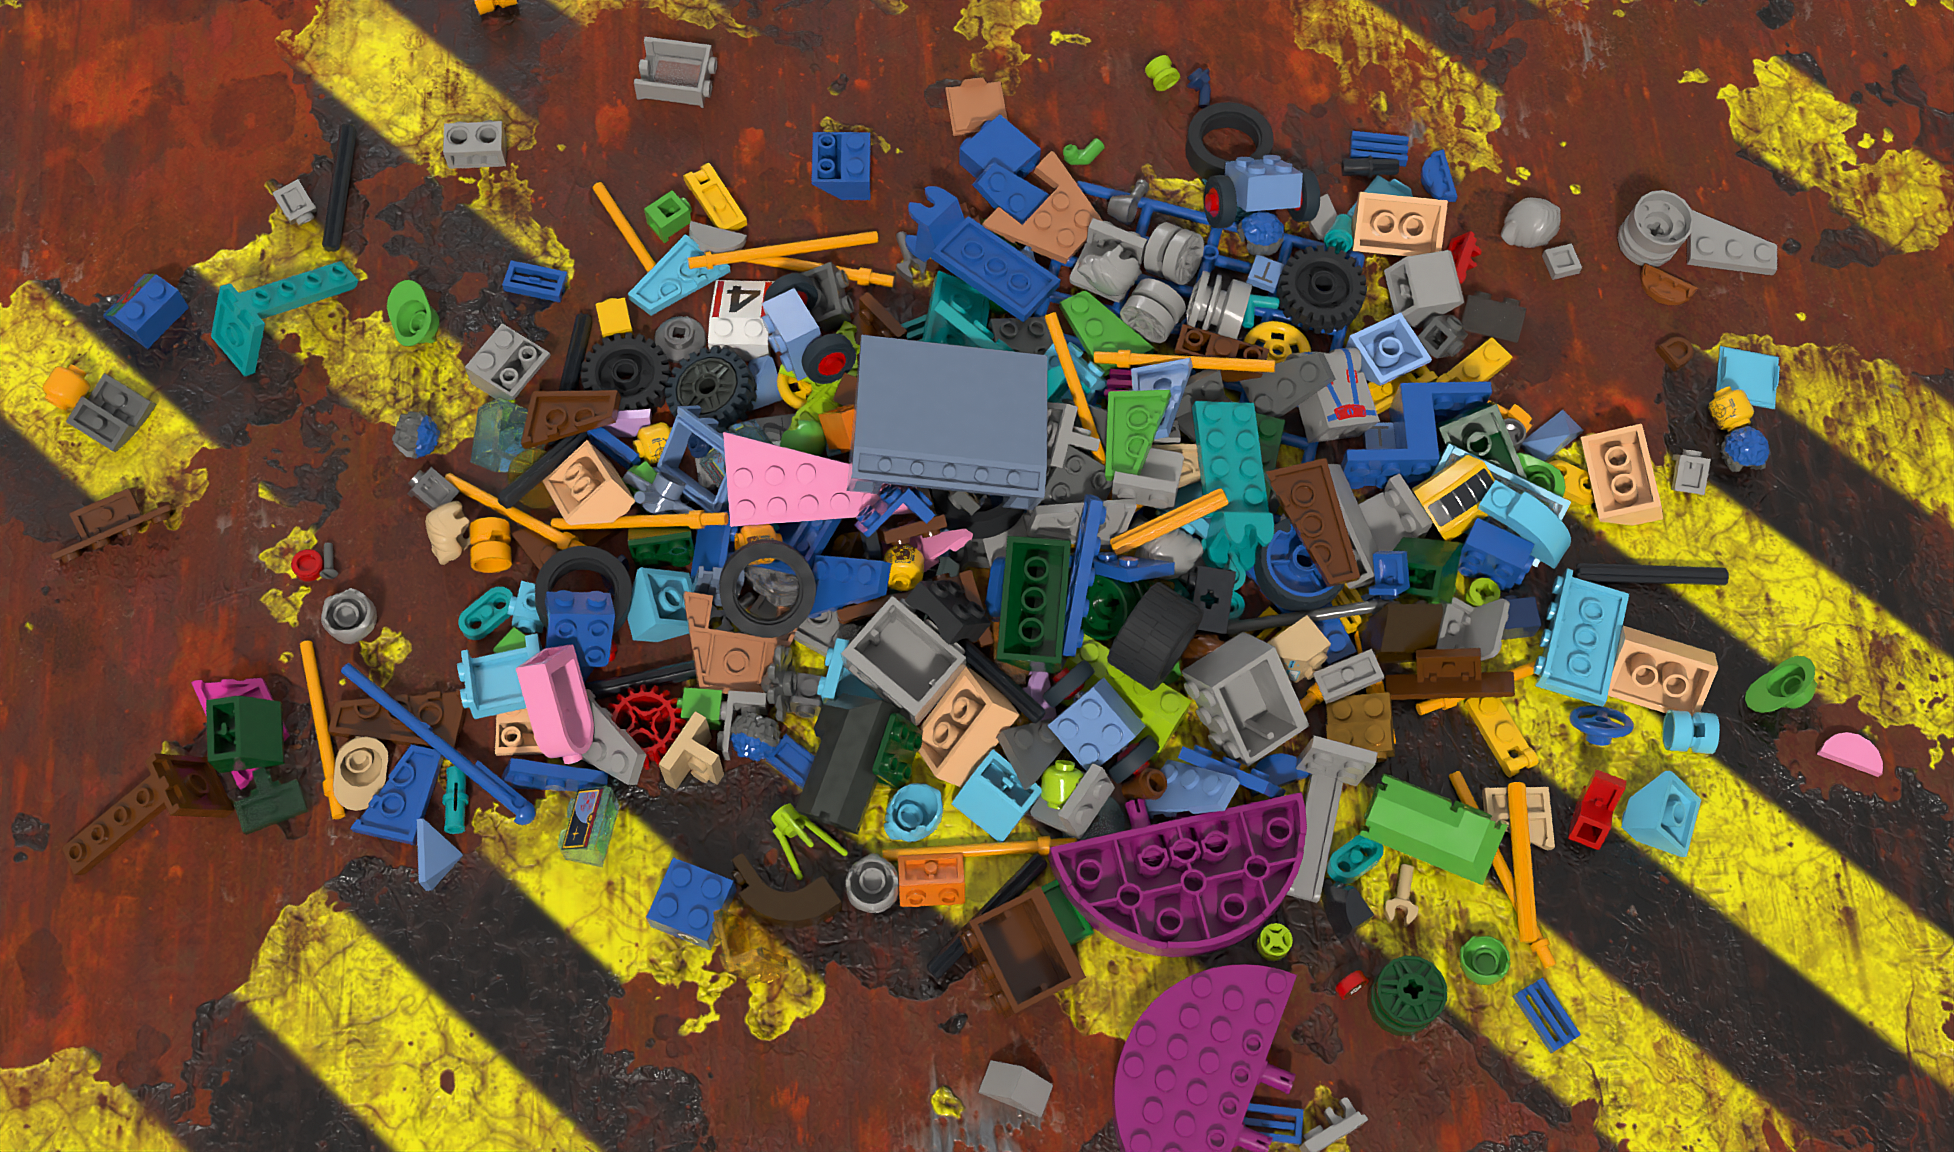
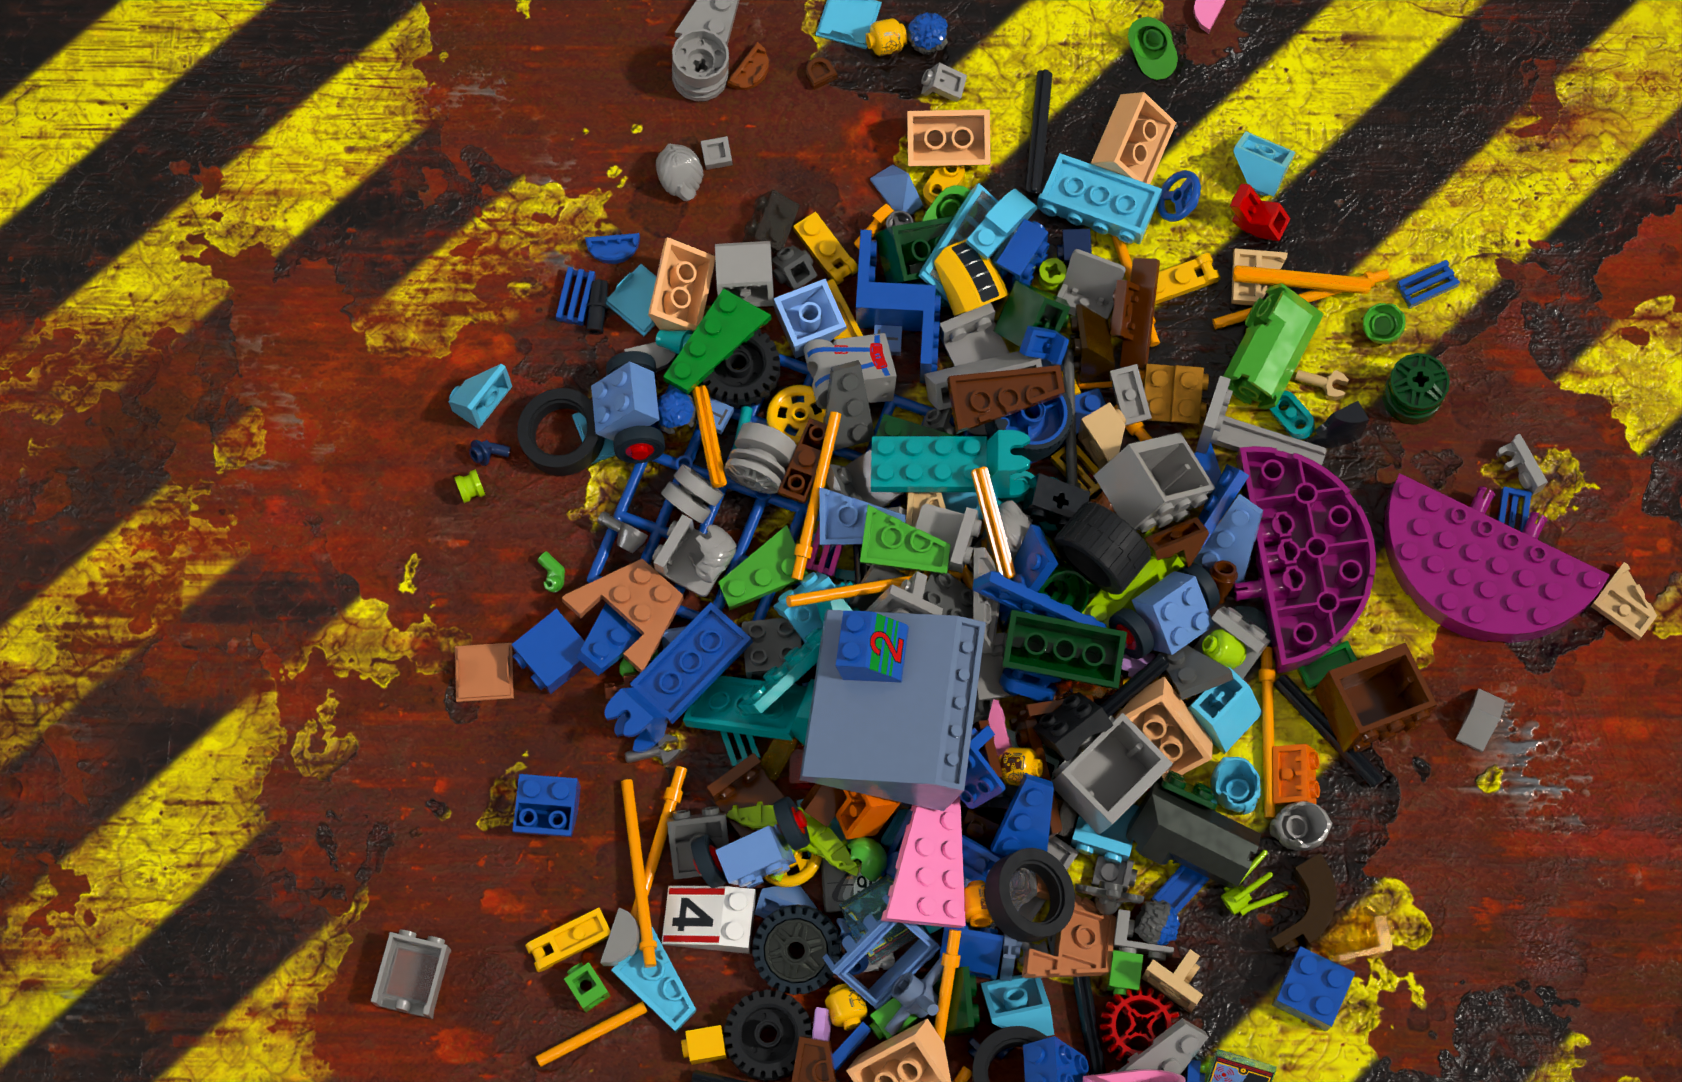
camera: 80 degrees left, 5 degrees up
flat silver piece [654,316,707,363] -> none
light grey wheel [1120,278,1186,343] -> none
lime wheel [1256,923,1293,962] -> none
red tile [1335,970,1369,1000] -> none
red plate [1447,231,1482,285] -> none
medium azure wheel [1662,710,1720,754] -> none
none -> medium azure slope [448,364,513,429]
none -> green wing [663,288,771,394]
none -> light orange axle [692,385,727,488]
none -> blue slope [835,610,909,682]
none -> reddish brown slope [1144,517,1209,567]

